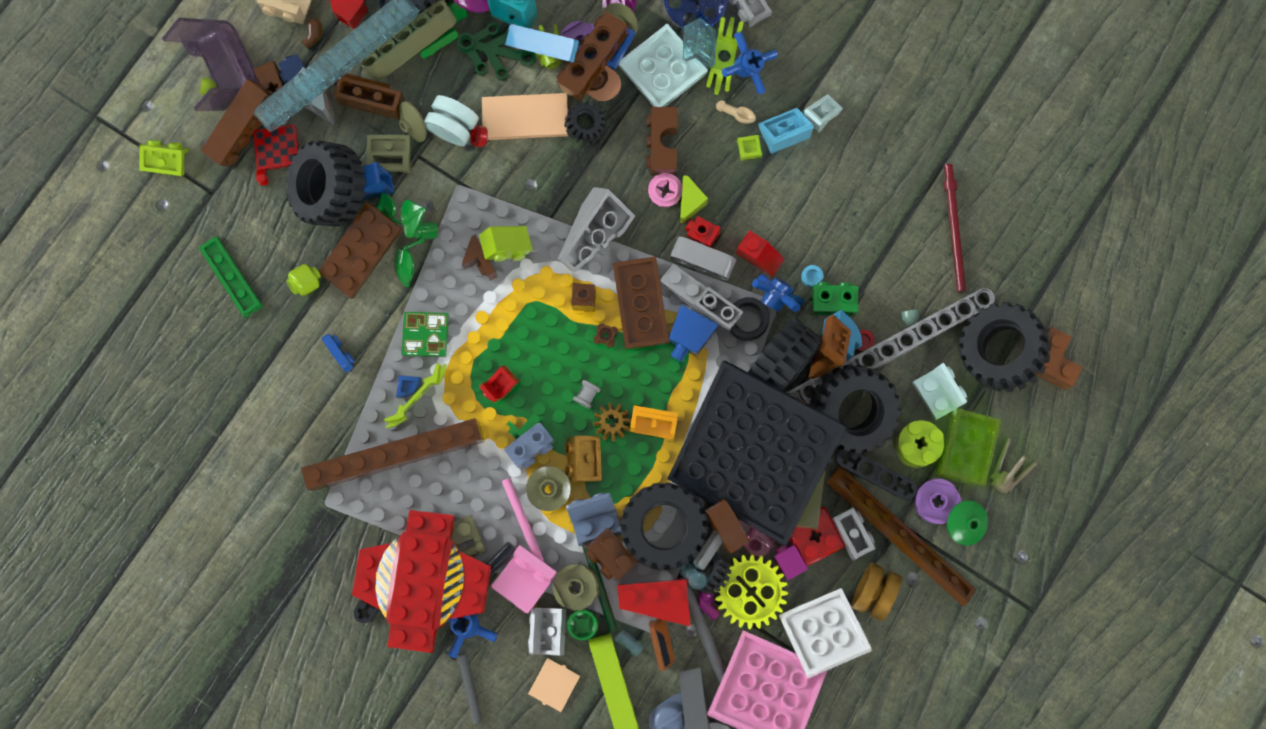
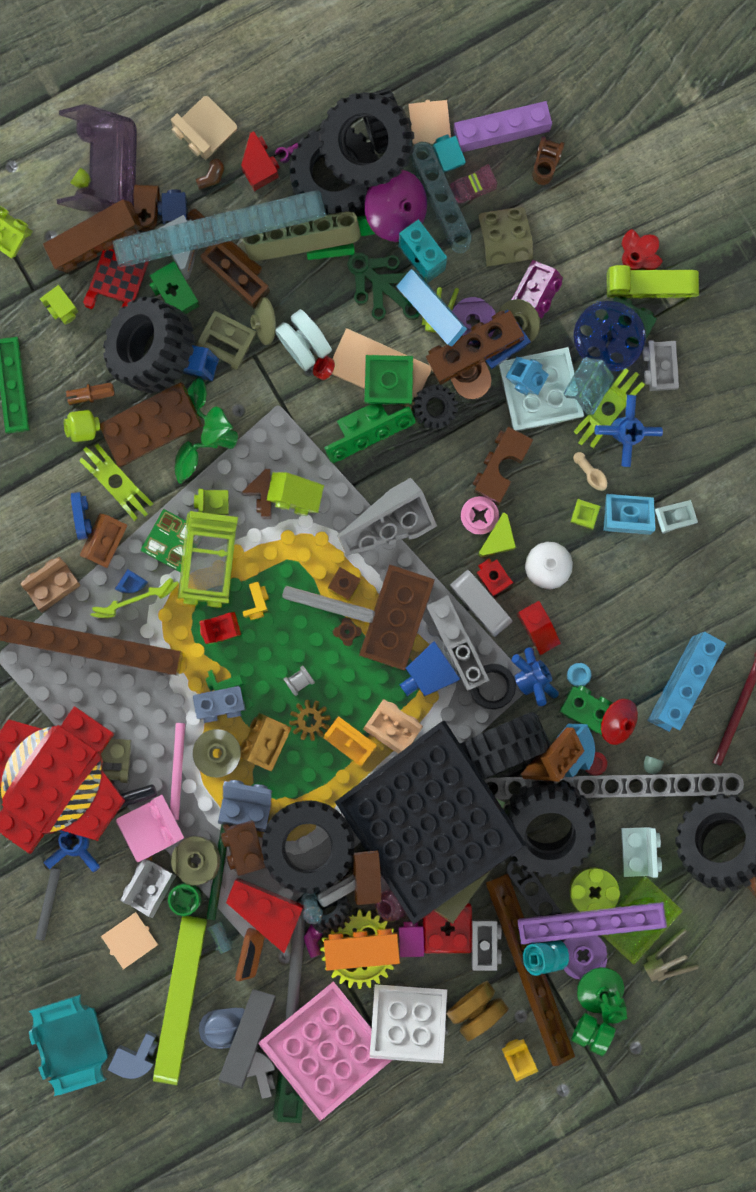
camera: 20 degrees right, 5 degrees up
none -> medium nougat bracket [20,557,81,613]
none -> lime brick [40,285,78,325]
none -> dark orange axle [66,382,115,405]
none -> lime piece [79,444,153,521]
none -> dark orange panel [80,513,127,568]
none -> green brick [149,261,200,314]
none -> lime door [178,511,238,608]
none -> lime bracket [194,489,229,515]
none -> yellow bracket [243,582,269,620]
none -> light grey axle [283,586,375,623]
none -> green bracket [324,404,416,463]
none -> orange brick [324,929,400,971]
none -> light nougat bracket [363,700,423,754]
none -> green plate [364,355,413,405]
none -> yellow bracket [502,1039,538,1082]
none -> dark azure brick [506,357,549,395]
none -> medium lavender tile [518,902,667,944]
none -> teal wheel [523,940,569,976]
none -> white cylinder [525,542,573,590]
none -> green wheel [571,1013,616,1057]
none -> green plate [600,991,627,1024]
none -> red dish [601,699,638,745]
none -> dark azure panel [647,632,726,732]

